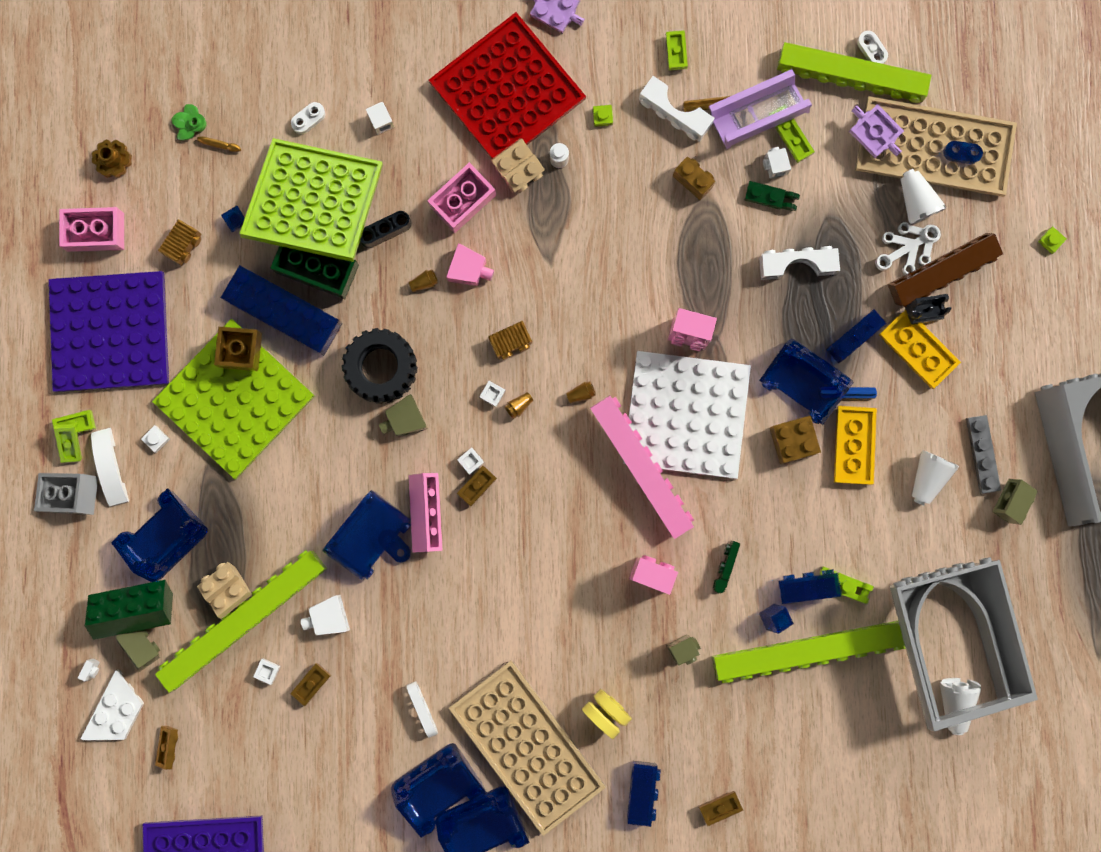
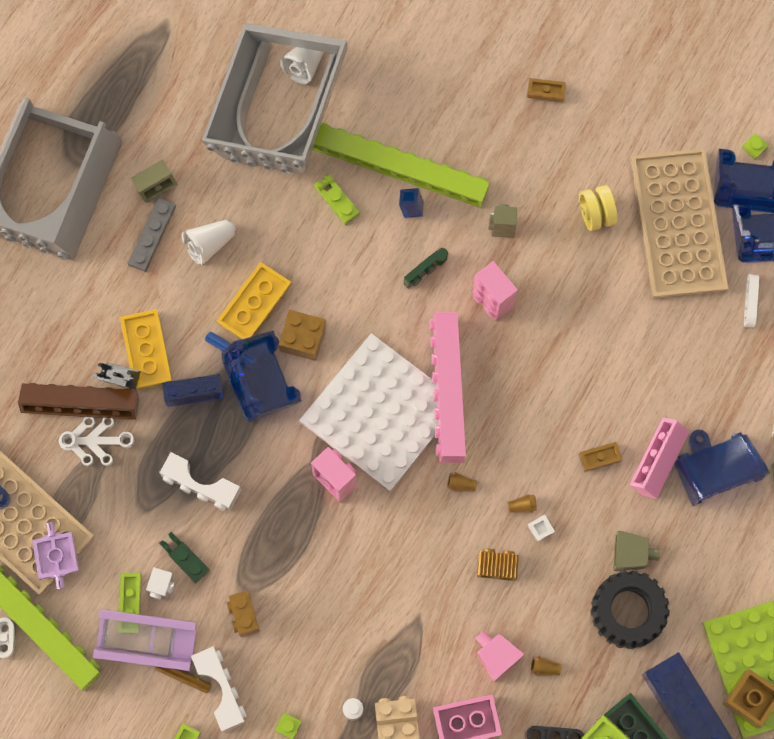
camera: 150 degrees left, 10 degrees down
white plate [457,448,484,474] -> none
clear blue brick [627,760,661,827] -> none
clear blue brick [779,569,842,604] -> none
white cone [901,169,946,225] -> none

